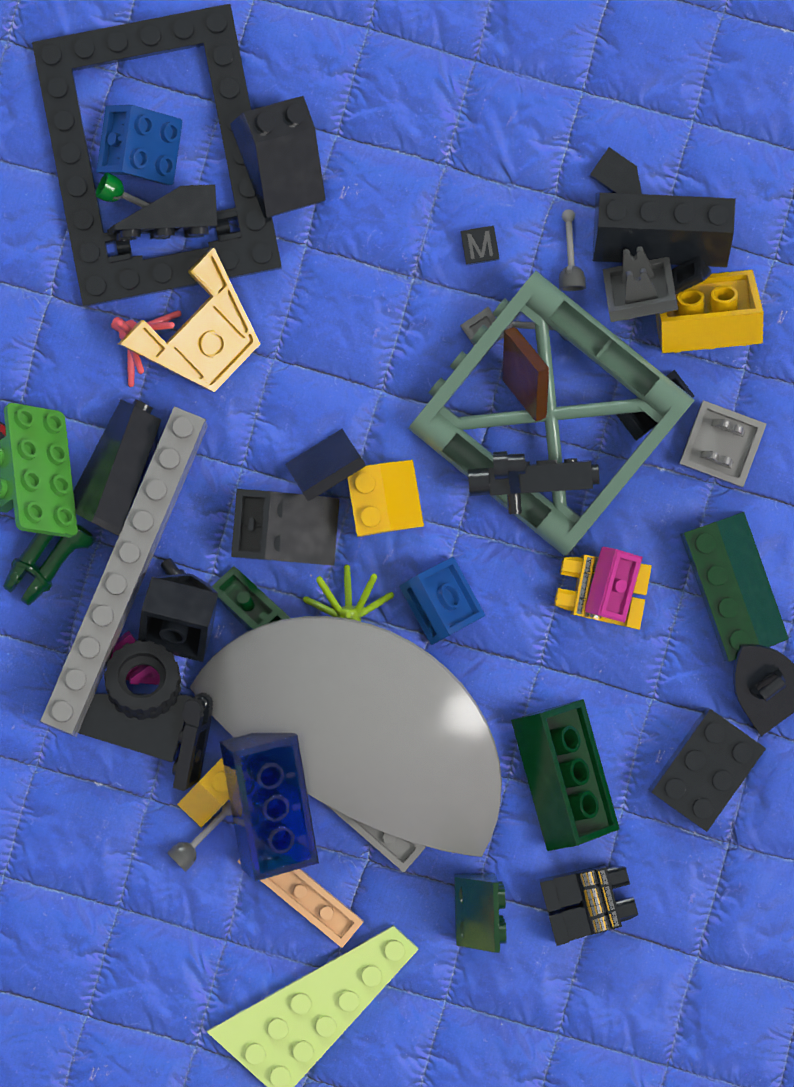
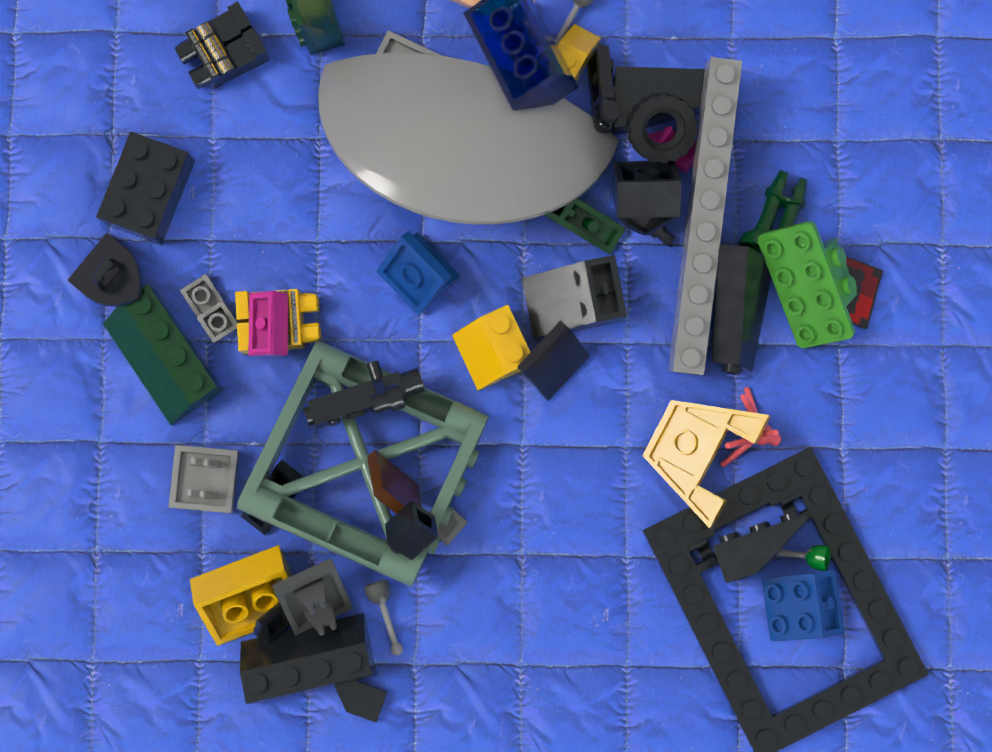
camera: 170 degrees right, 5 degrees down
black slope [230,96,326,219] -> none
lime plant [303,564,394,621] -> none
black tile [460,226,500,266] -> none
dark green slope [511,699,620,851] -> none
none -> light grey slope [179,274,238,343]
none -> black brick [385,501,438,560]

